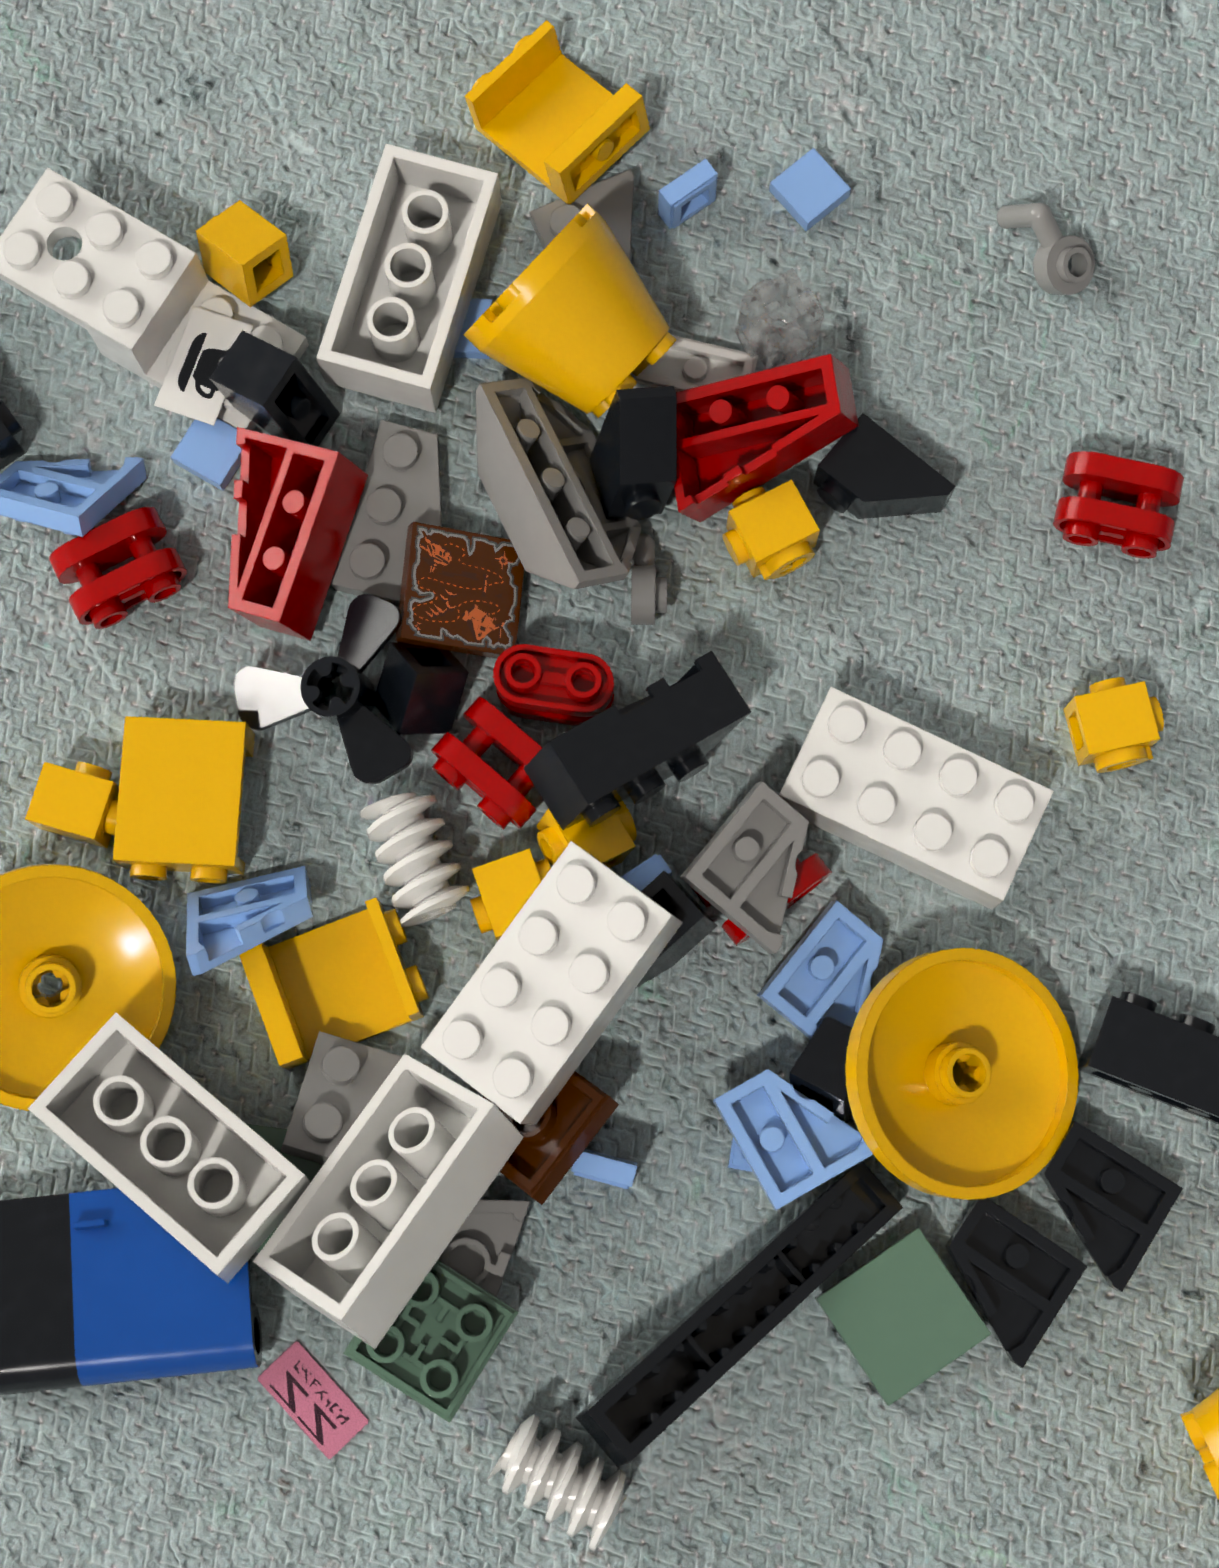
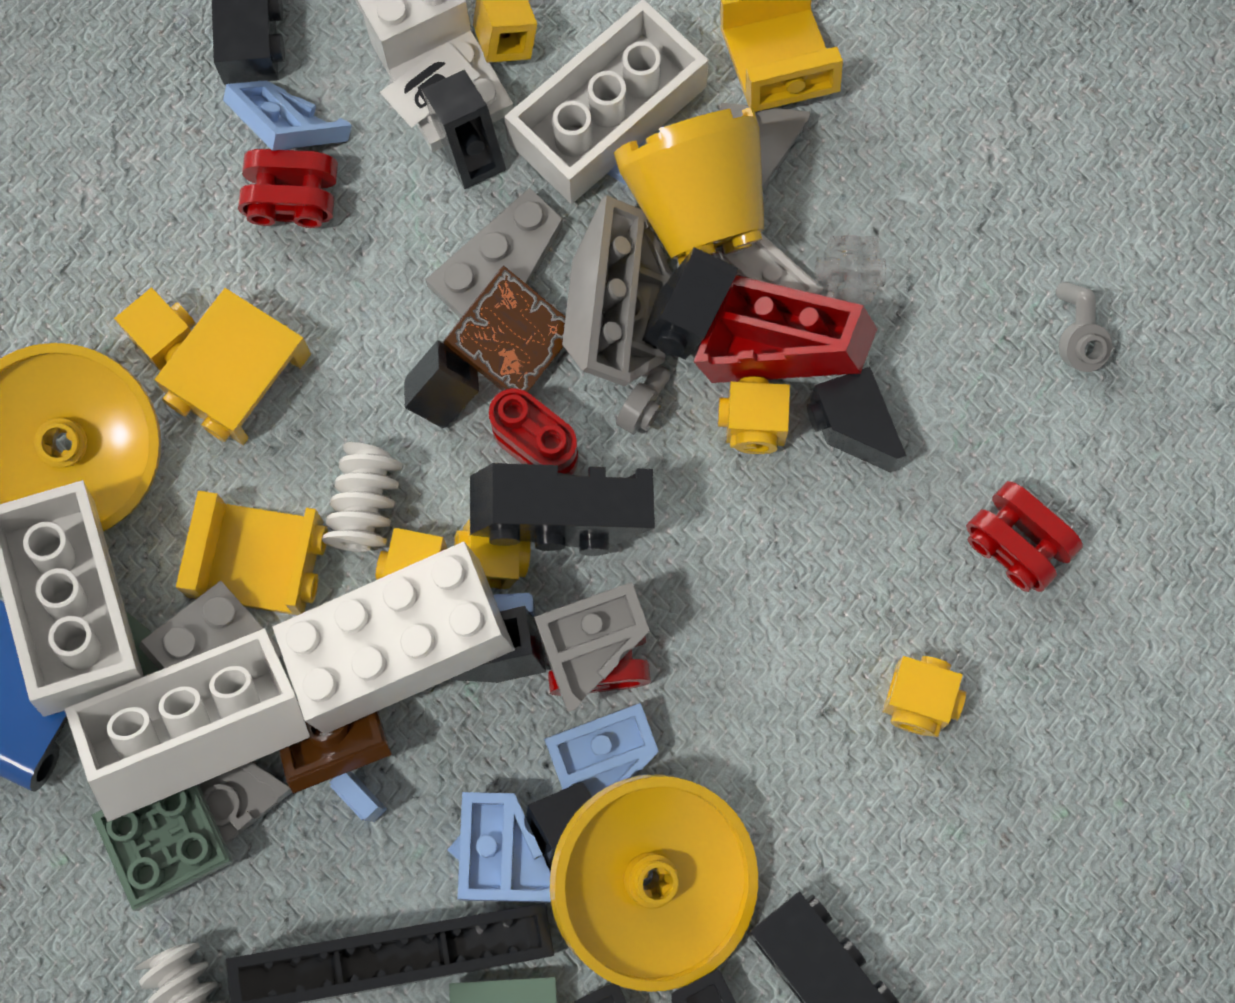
camera: 30 degrees right, 5 degrees down
light blue tile [171,418,241,491] -> none
light blue wing [186,866,313,976] -> none
red wedge [228,427,368,641] -> none
black piece [234,594,414,784] -> none
clear pink sticker [258,1341,369,1459] -> none
red brick [431,696,542,830] -> none
light blue tile [658,159,718,229] -> none
light blue tile [769,148,851,231] -> none
white brick [779,687,1054,910] -> none

